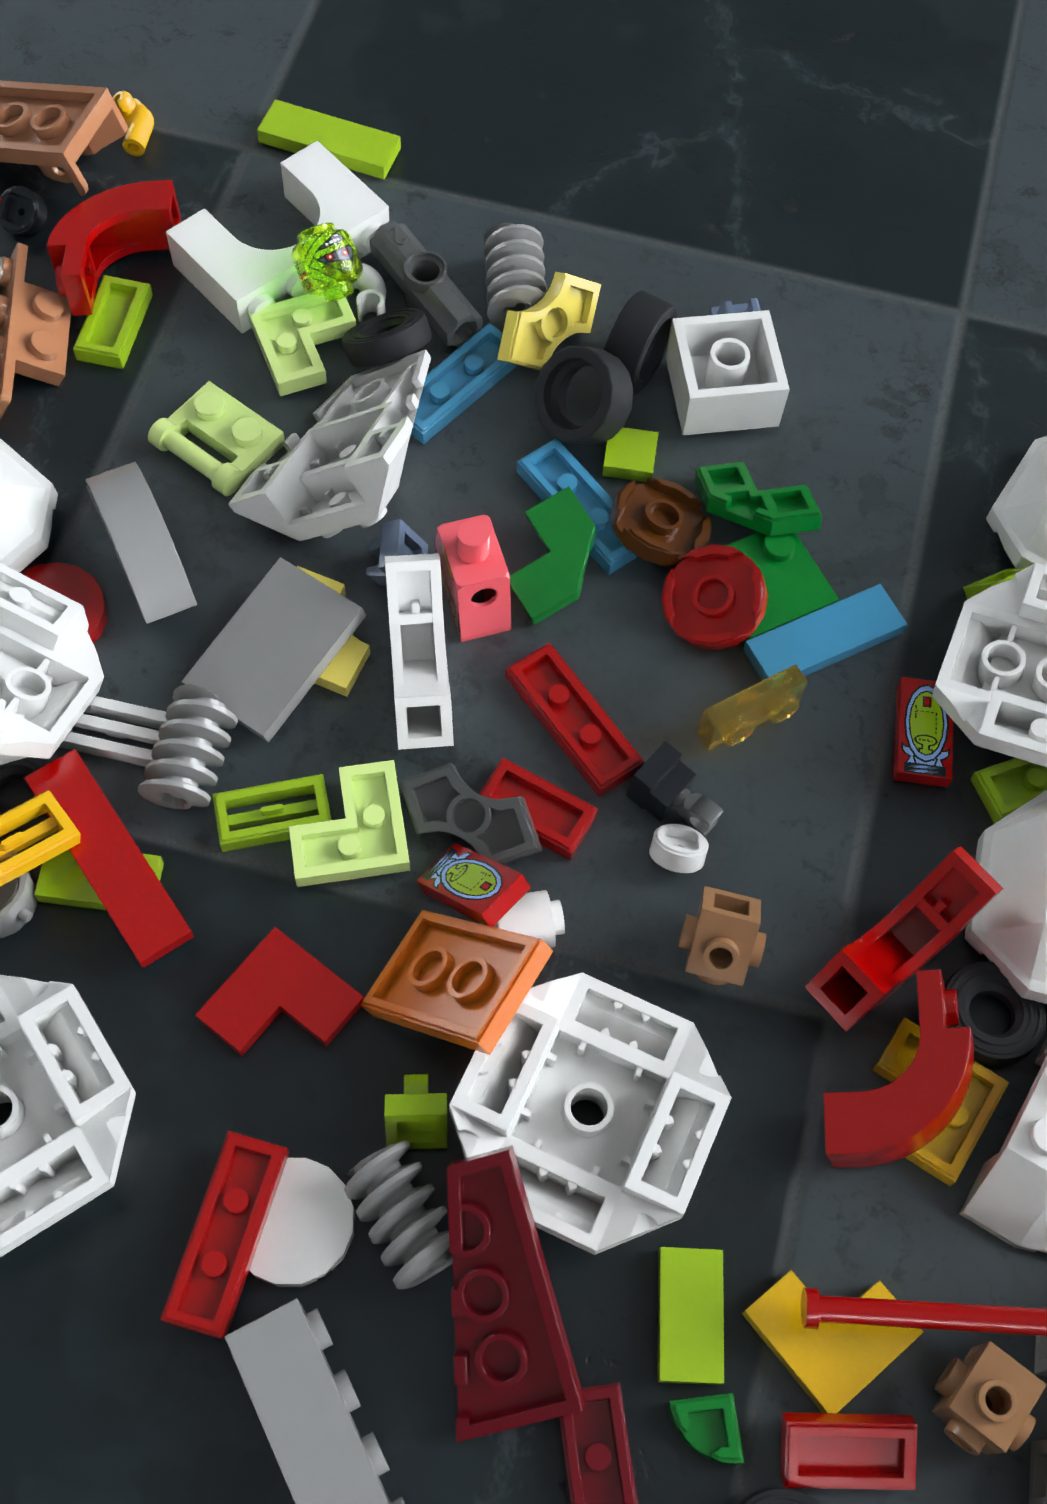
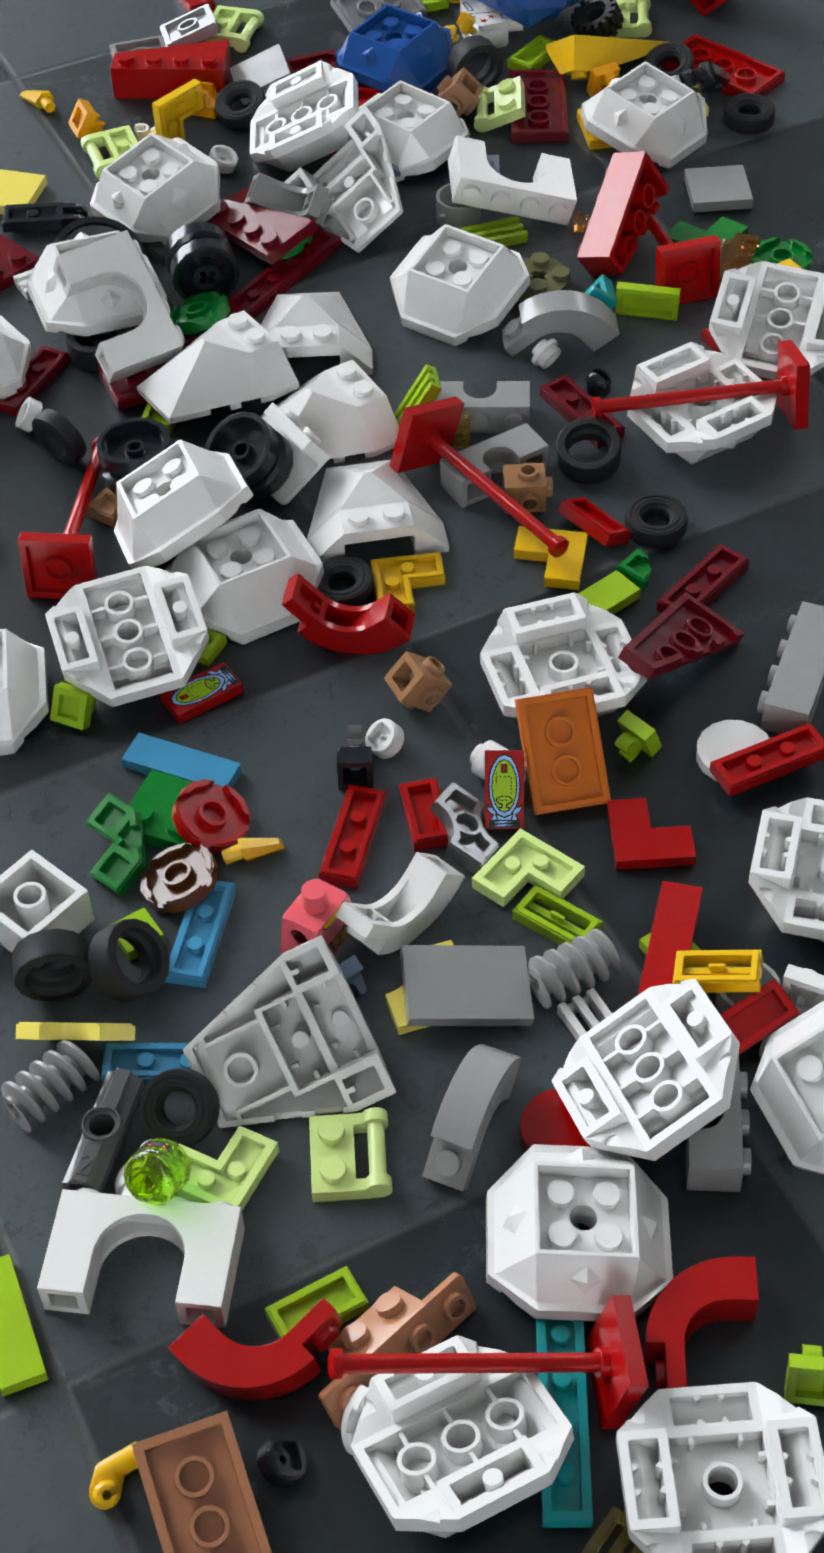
camera: 125 degrees left, 15 degrees down
light grey piece [344,1140,453,1289] -> none
green tile [509,486,597,625] -> none
clear yellow plate [697,664,808,751] -> none
red arch [824,969,974,1168] -> none
none -> yellow bar [221,838,285,865]

